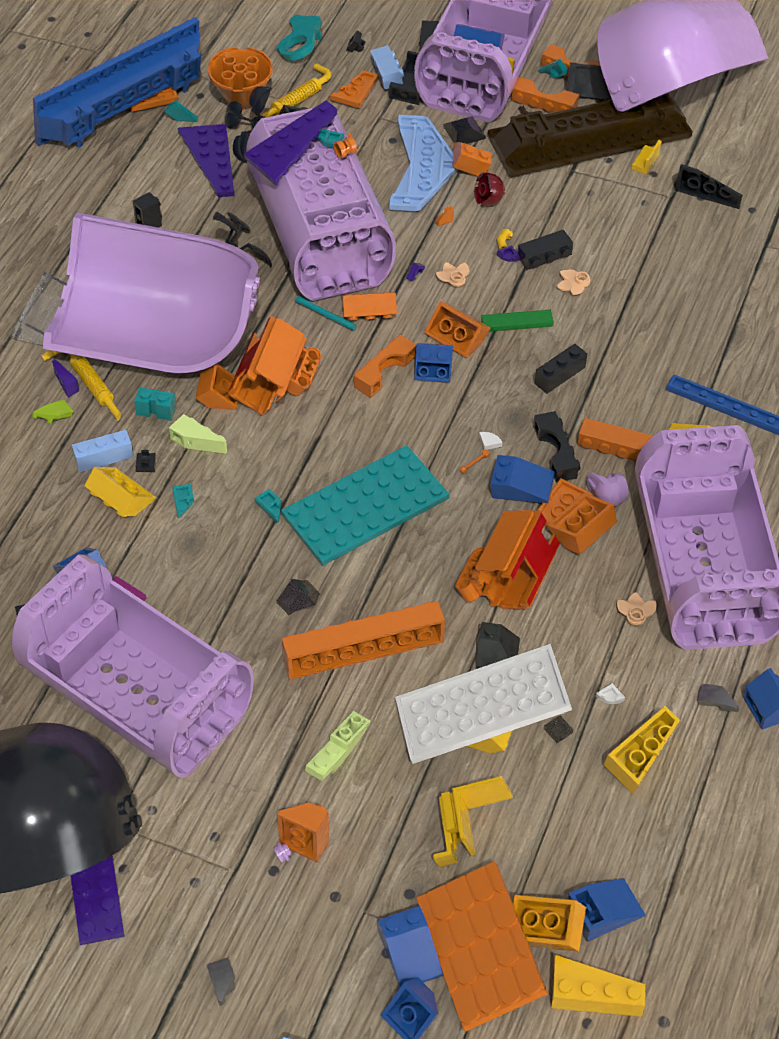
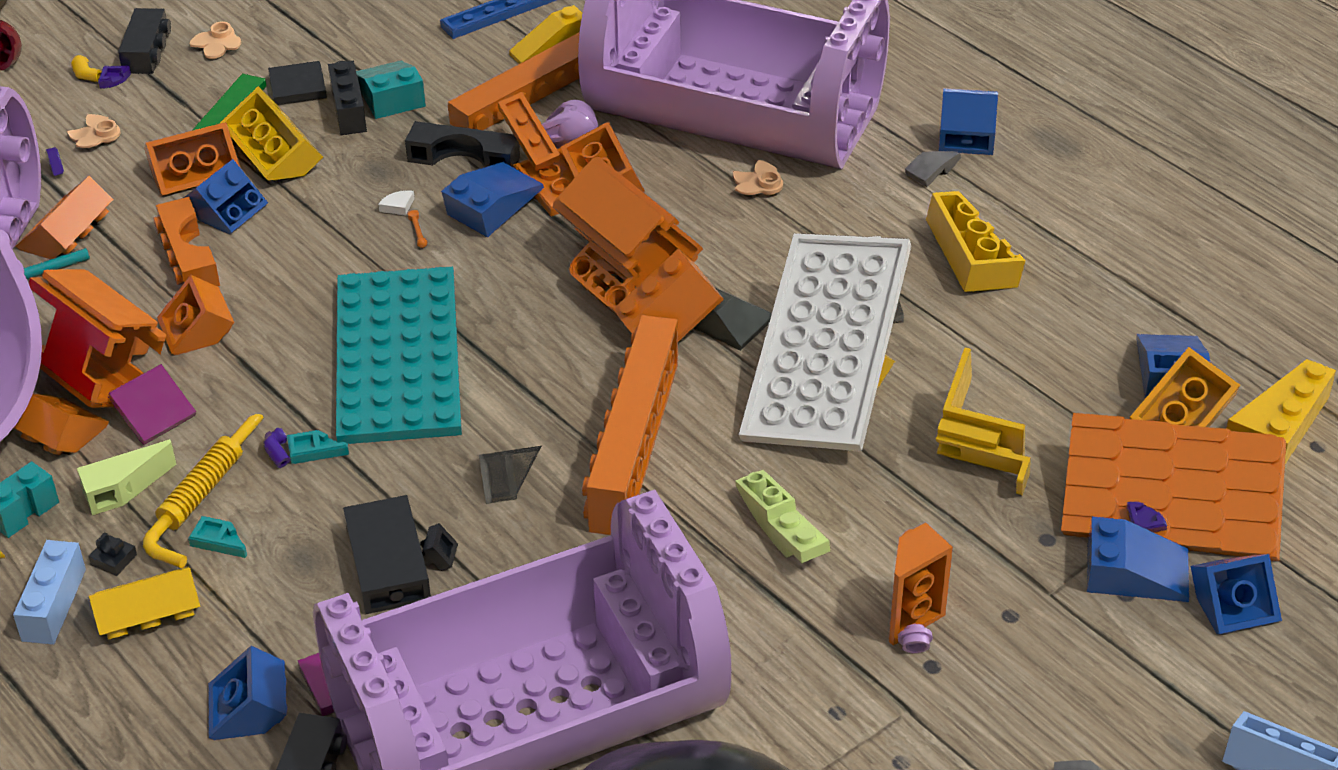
camera: 60 degrees left, 10 degrees down
none -> magenta tile [108,364,196,445]
none -> yellow piece [143,414,264,568]
none -> orange slope [157,275,235,355]
none -> yellow slope [220,86,323,181]
none -> dark purple arm [264,428,291,468]
none -> black tile [268,61,327,105]
none -> black panel [343,495,431,615]
none -> teal slope [356,60,426,119]
none -> black tile [420,523,458,571]
none -> orange plate [498,92,560,171]
none -> orange slope [613,248,724,342]
none -> dark purple tile [1127,502,1167,533]

